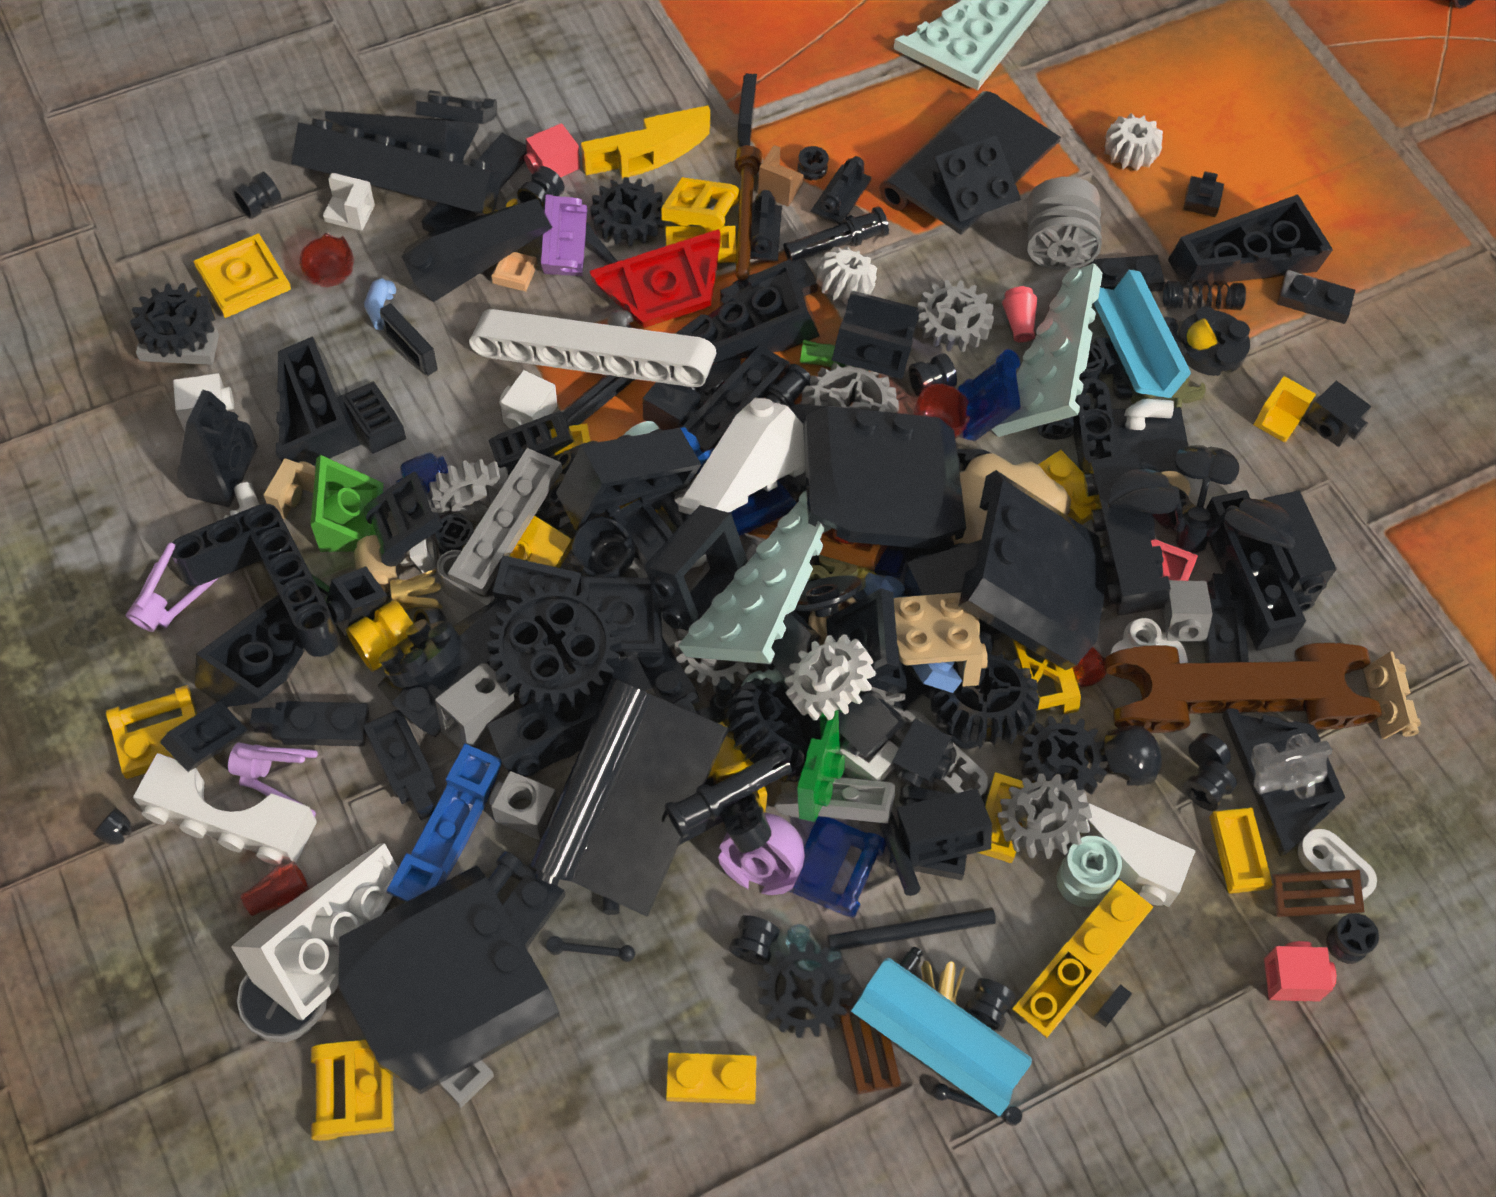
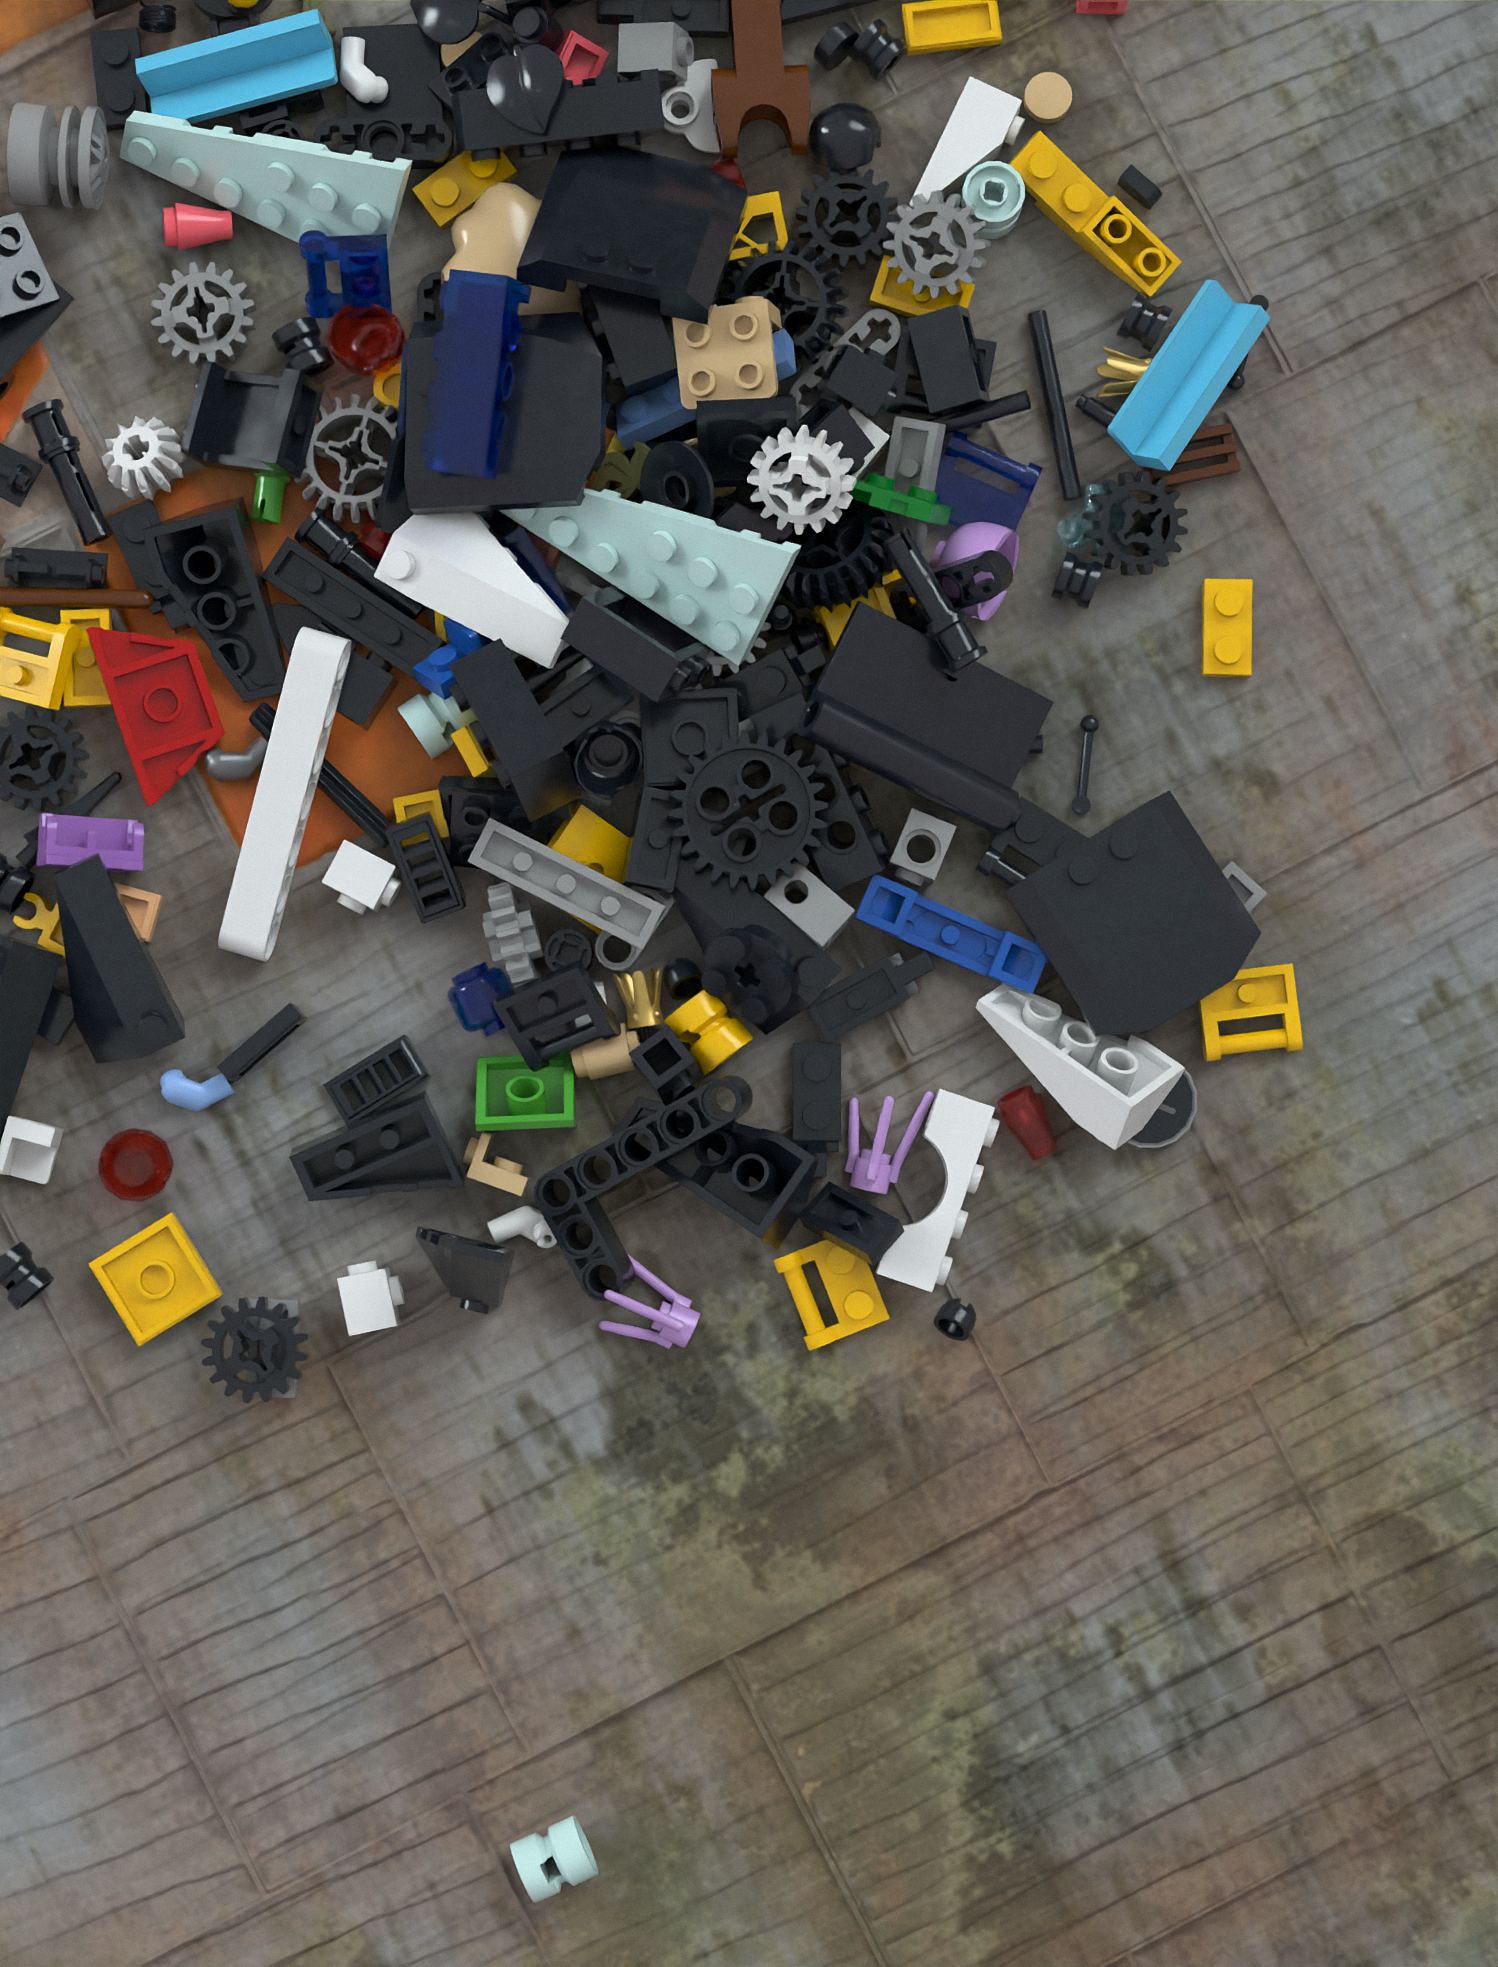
camera: 90 degrees left, 25 degrees up
none -> clear blue wedge [421,269,532,480]
none -> tan tile [1023,72,1072,124]

